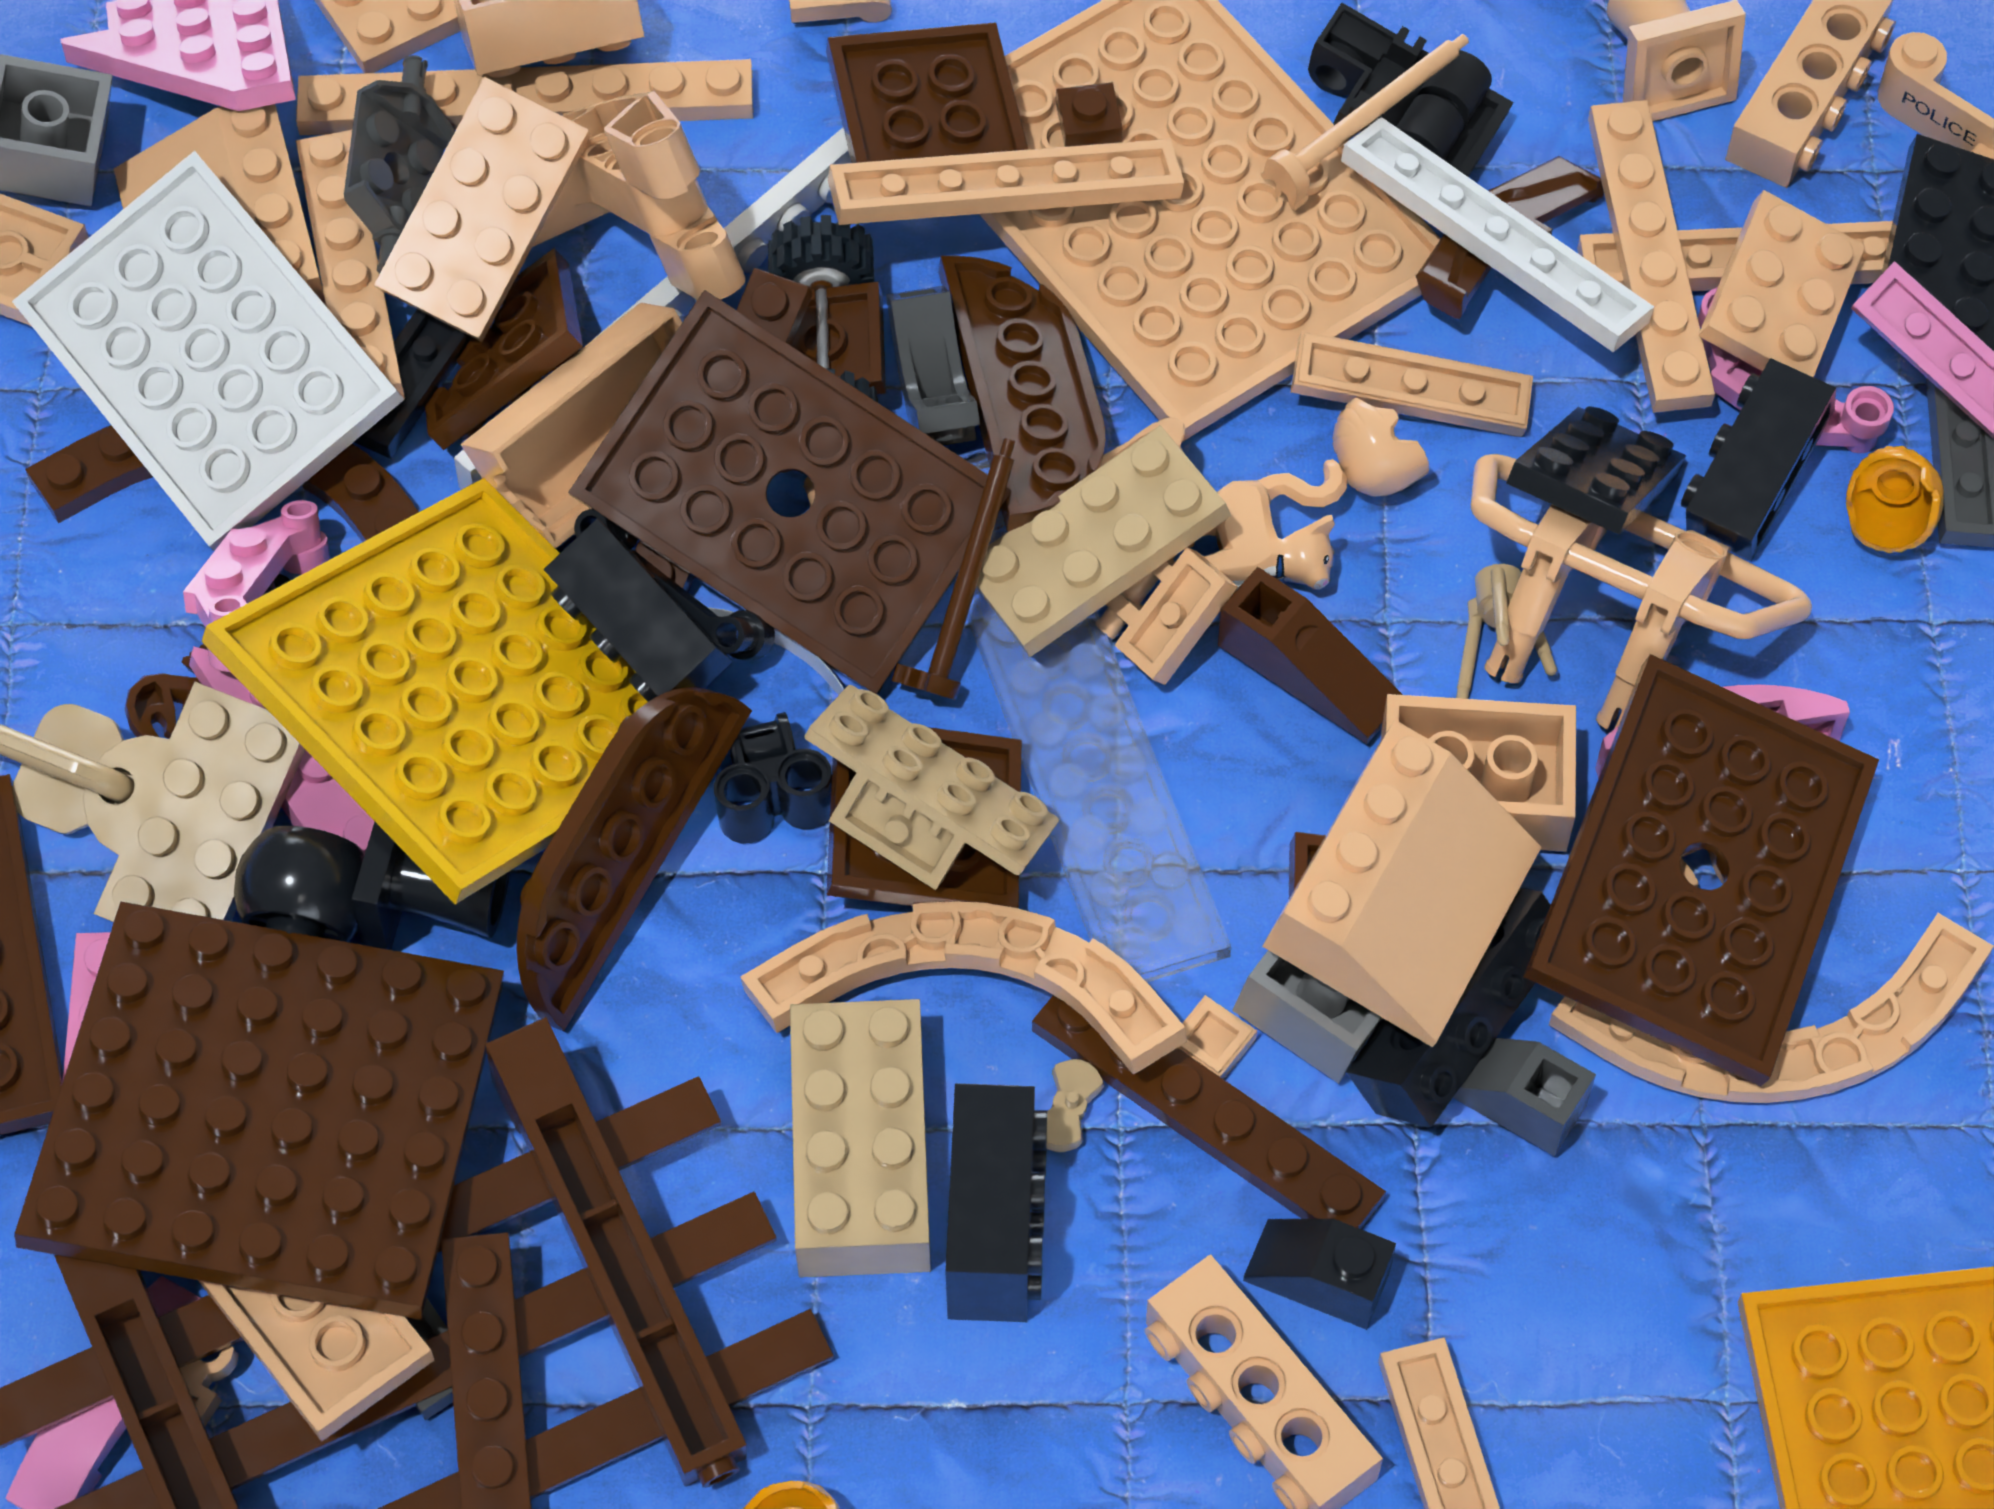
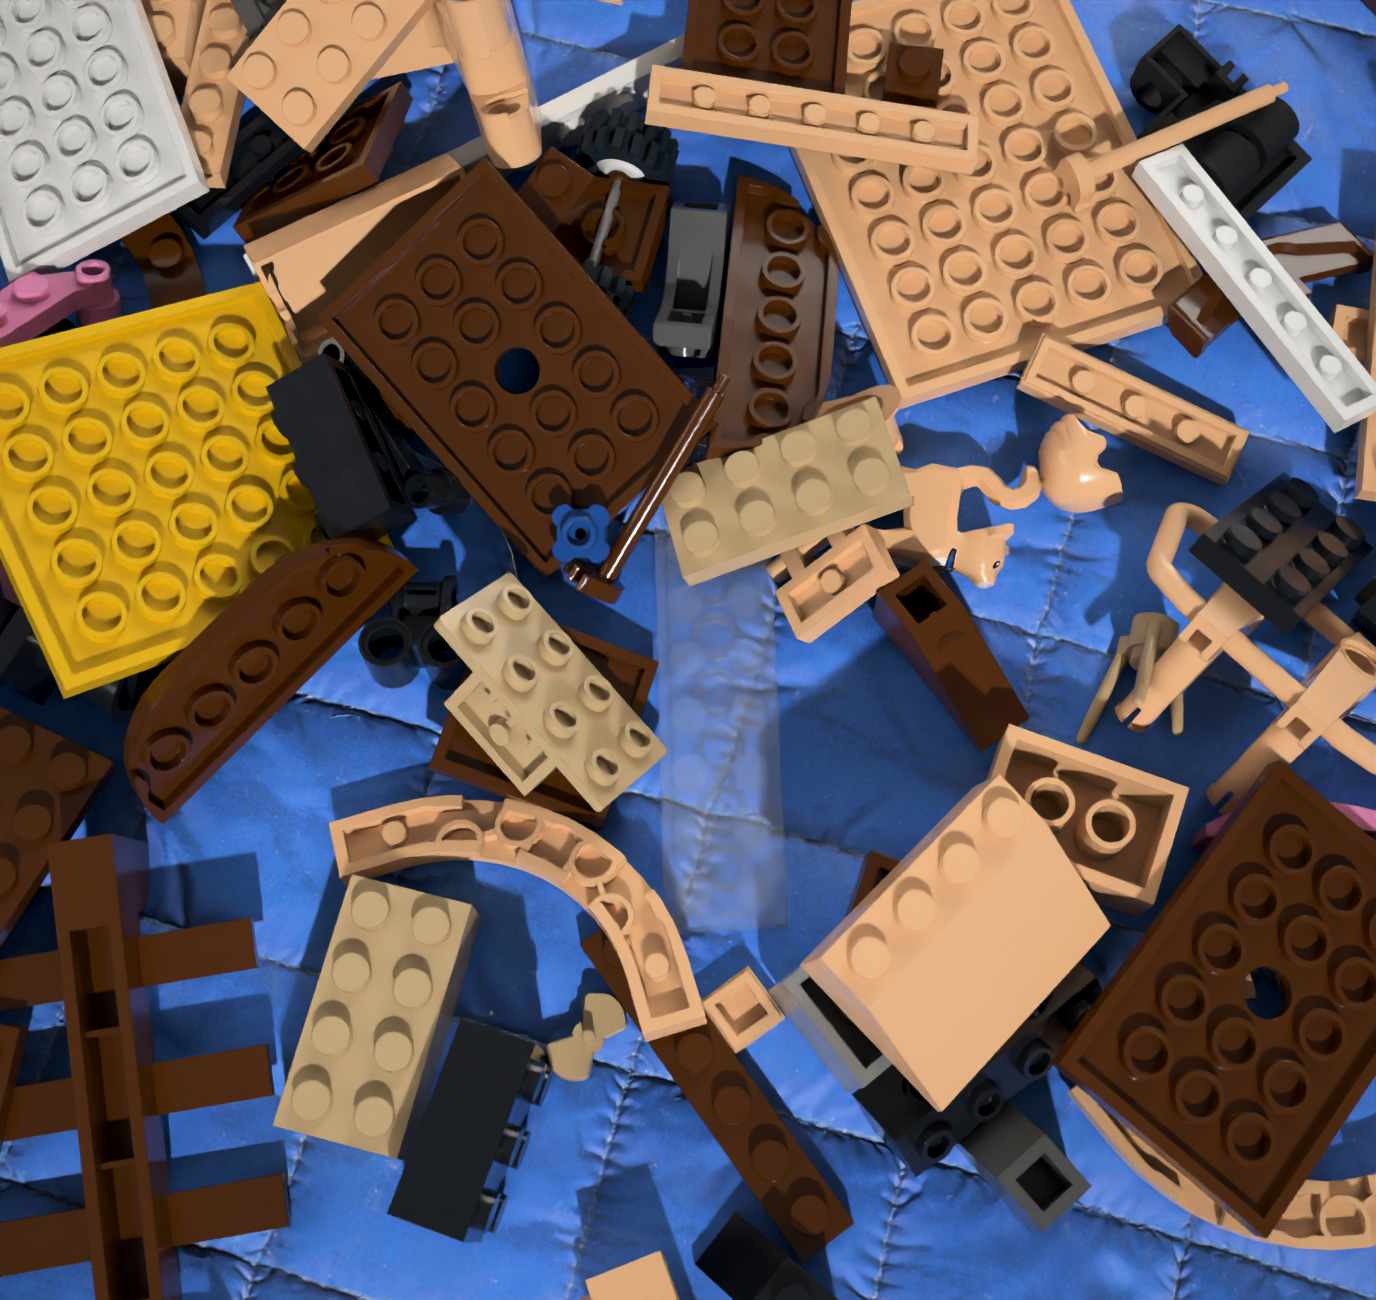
camera: 20 degrees right, 10 degrees up
none -> blue plate [552,504,610,563]

